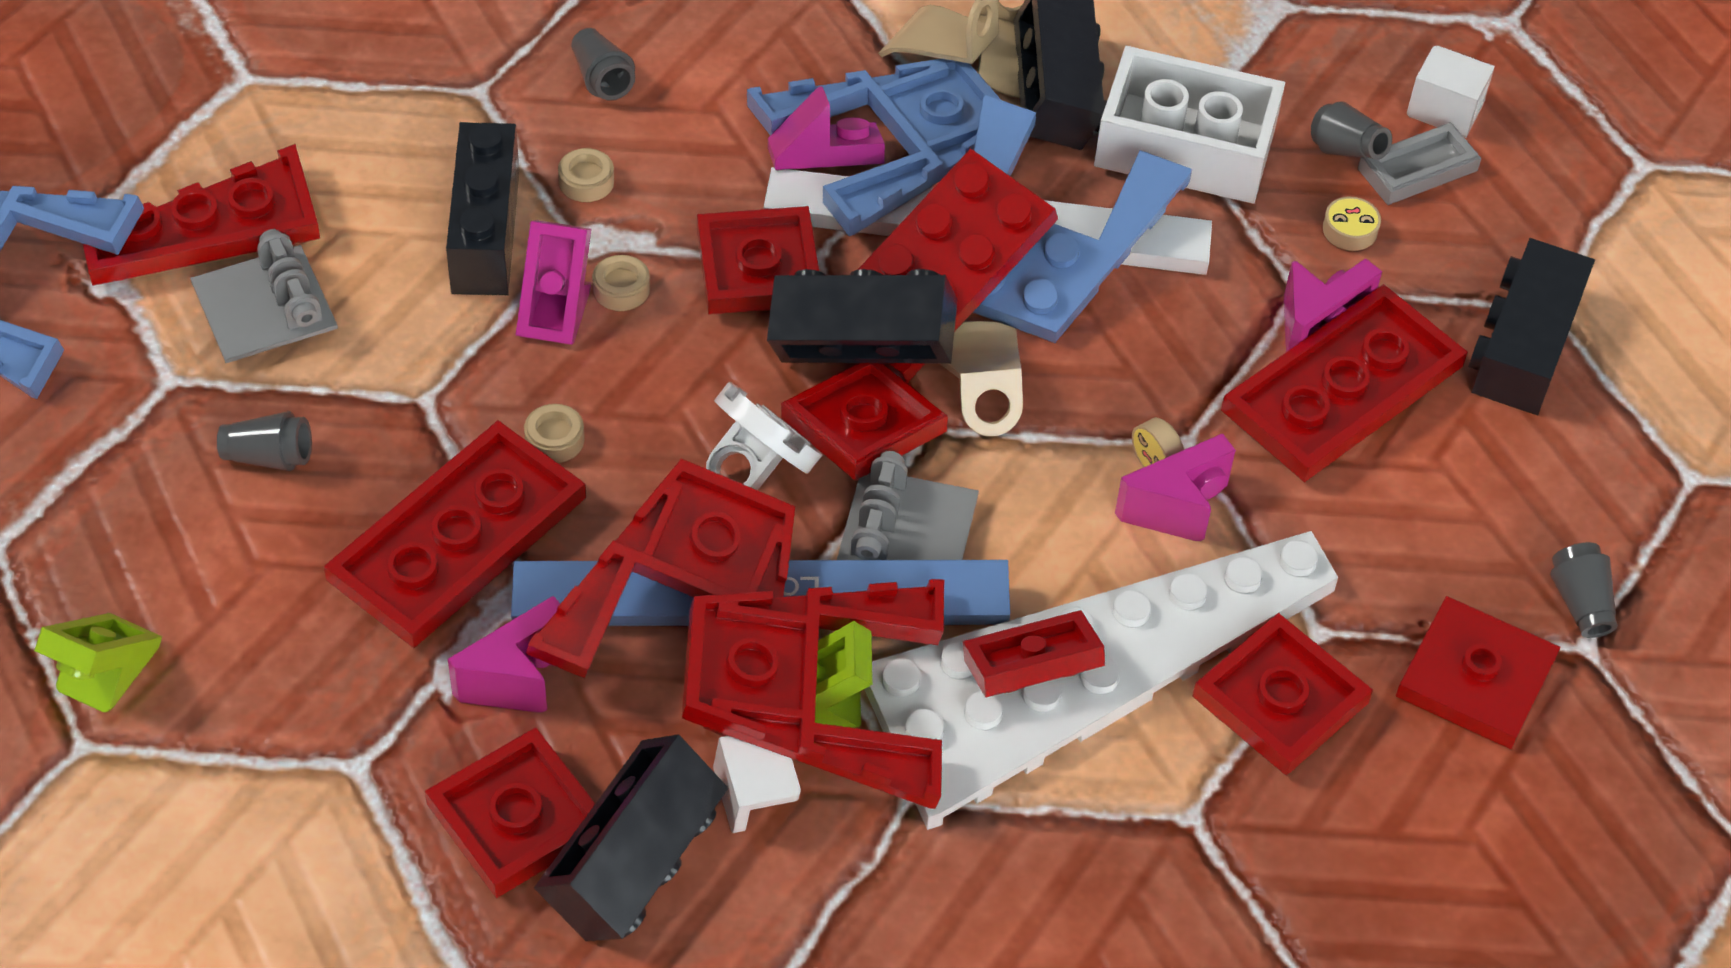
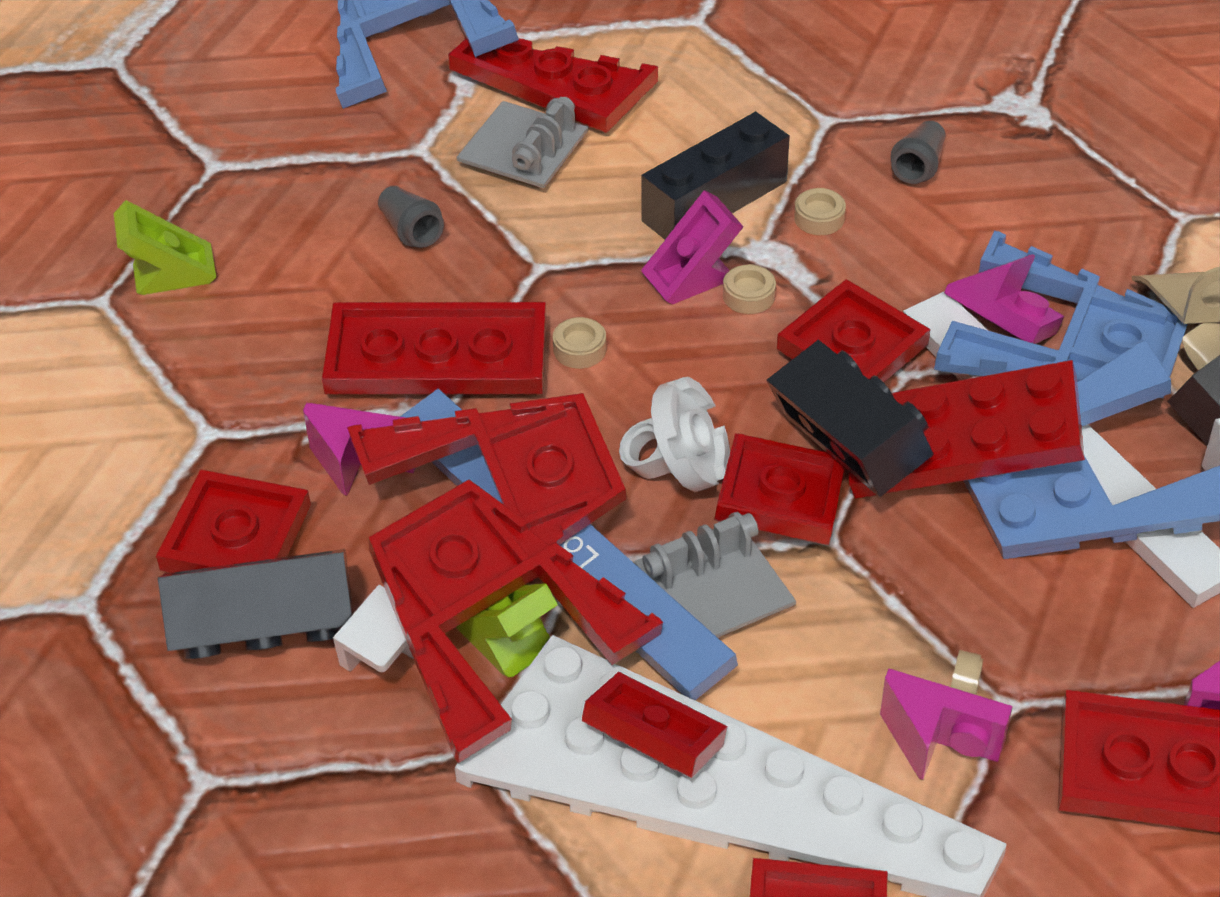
camera: 55 degrees right, 5 degrees down
tan piece [939,321,1023,436] -> none

